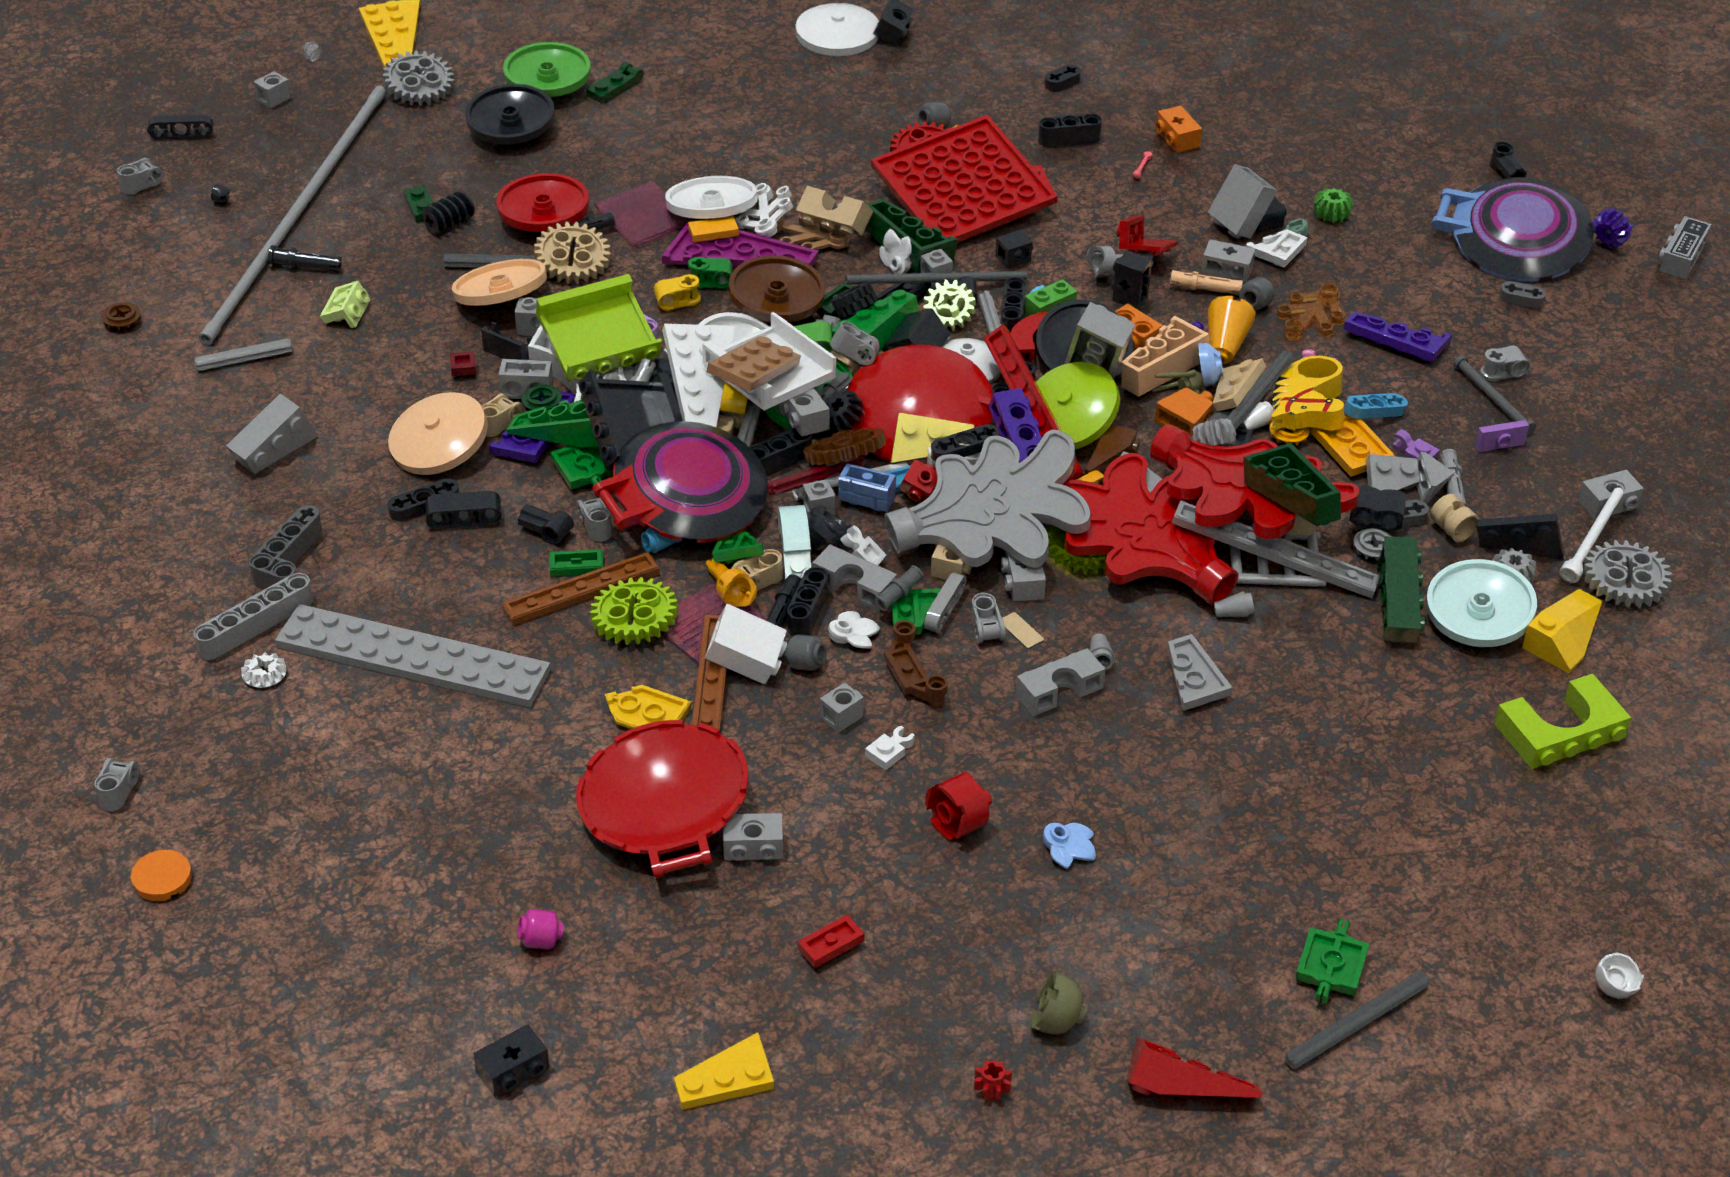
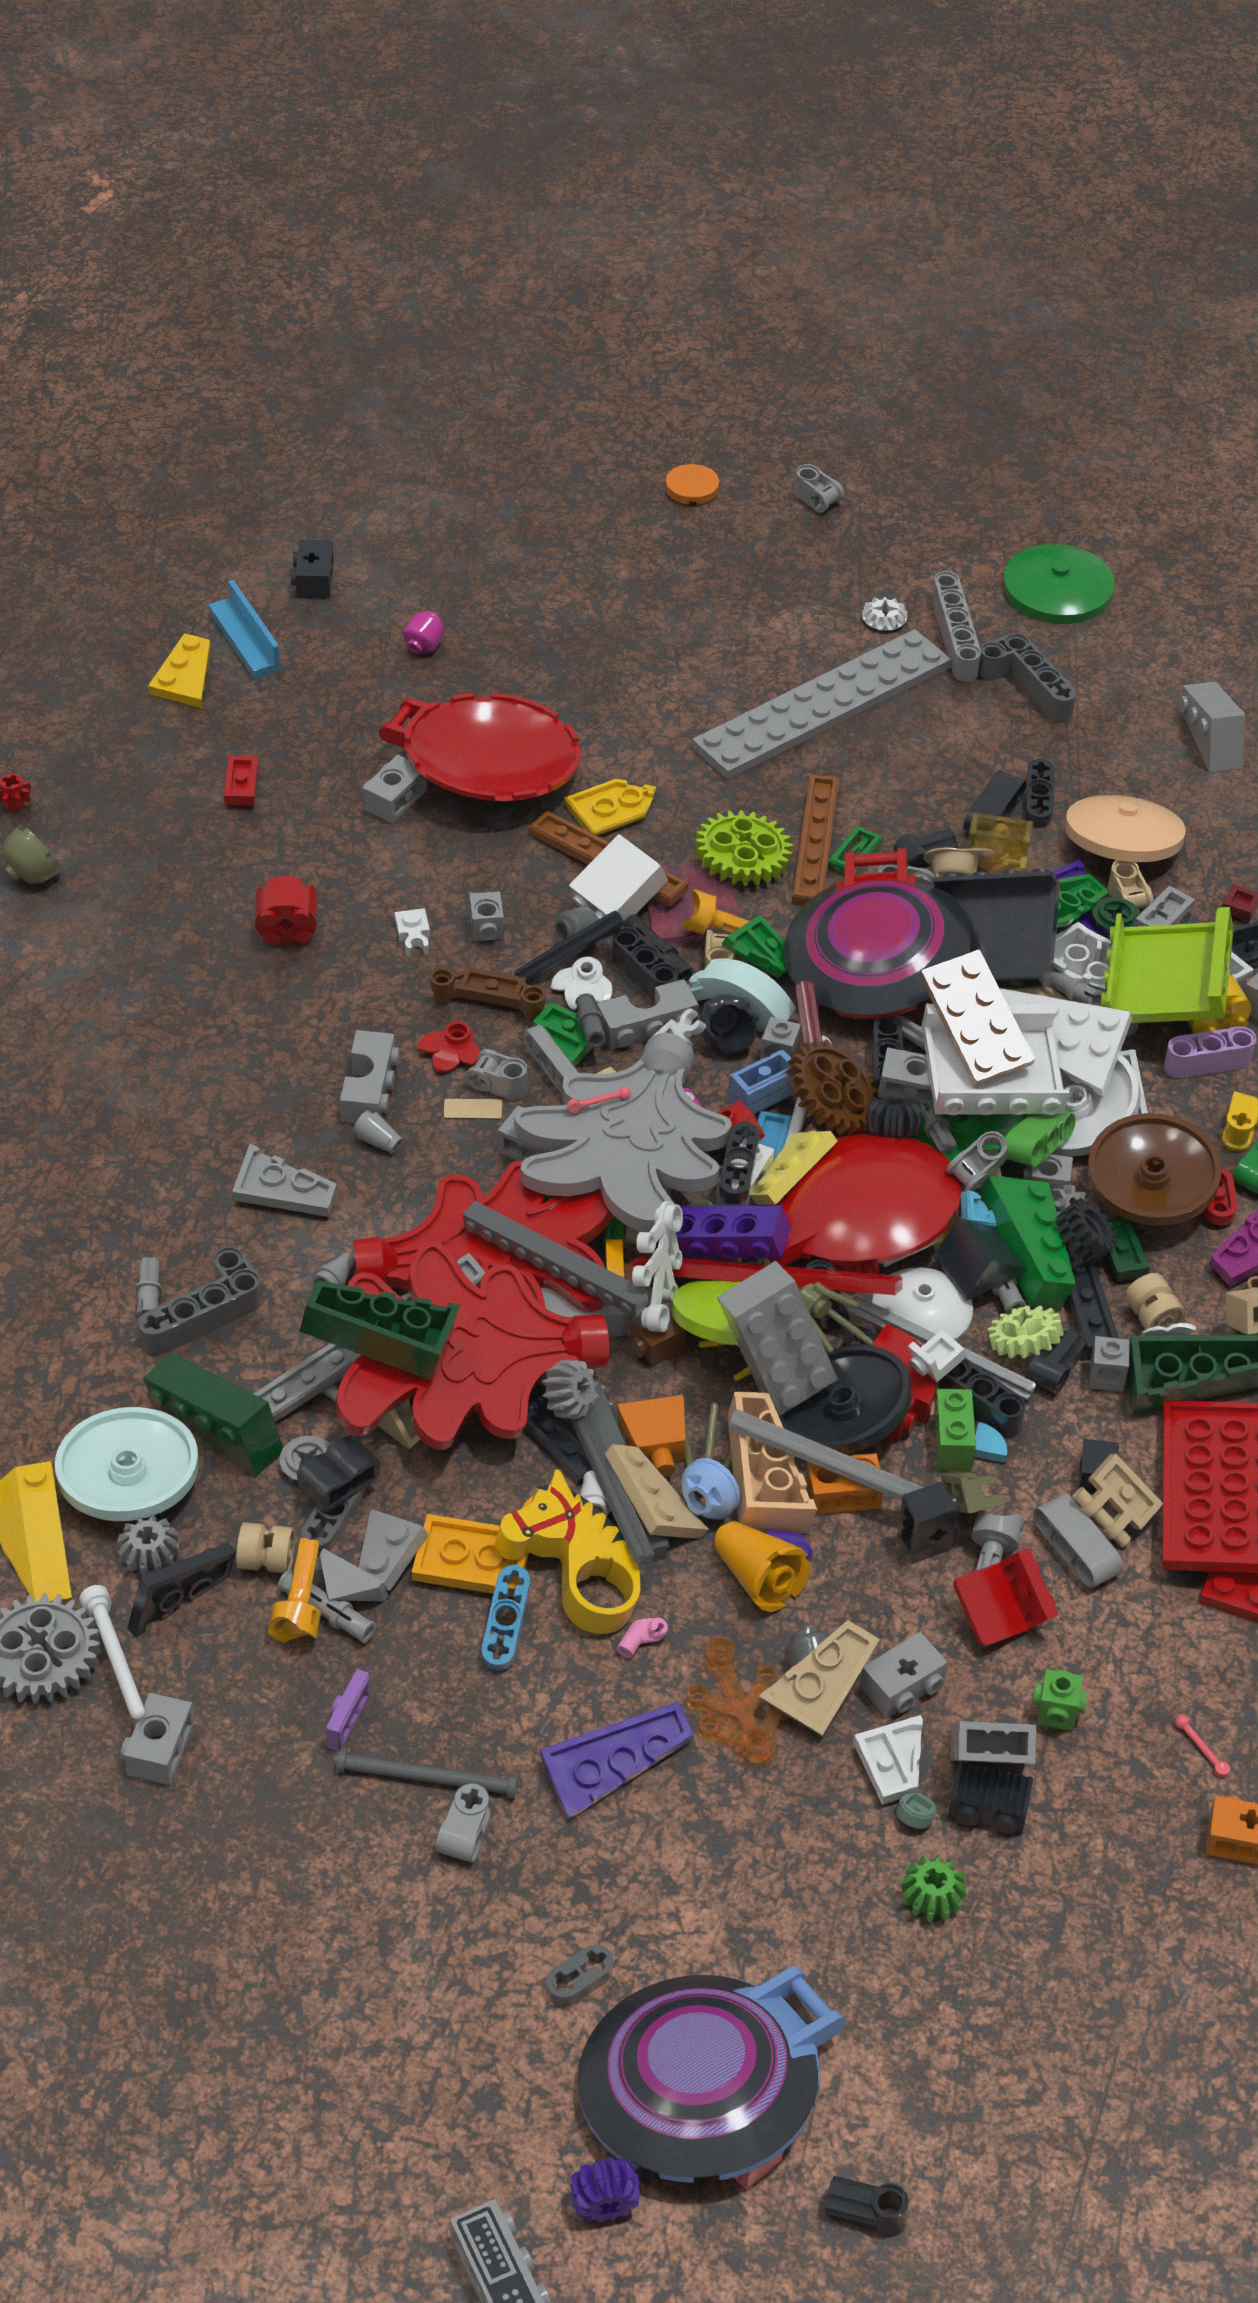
camera: 125 degrees right, 5 degrees up
dark grey piece [845,271,1027,285] -> none
light blue plate [1043,823,1096,869] -> none
light nougat pin [1170,270,1243,296] -> none
medium lavender plate [1392,430,1440,459] -> none
none -> light grey axle [135,1257,162,1319]
none -> dark grey beam [138,1247,262,1356]
none -> dark azure panel [208,580,280,680]
none -> light orange piece [268,1538,321,1643]
none -> red plate [417,1021,480,1073]
none -> dark grey piece [462,1201,649,1318]
none -> black axle [514,910,624,984]
none -> coral hinge [567,1087,631,1113]
none -> white plant [632,1201,683,1332]
none -> light grey axle [728,1409,924,1501]
none -> tan wing [759,1620,880,1737]
none -> olive plant [800,1282,873,1353]
none -> white bracket [908,1330,967,1382]
none -> tan piece [923,848,995,877]
none -> olive hinge [940,1472,1005,1514]
none -> medium azure tile [961,1190,996,1227]
none -> clear yellow brick [967,813,1033,868]
none -> green dish [1003,544,1115,624]
none -> bright green brick [1032,1669,1088,1731]
none -> light grey beam [1033,1493,1123,1588]
none -> tan plate [1073,1454,1163,1547]
none -> tan wheel [1125,1273,1186,1330]

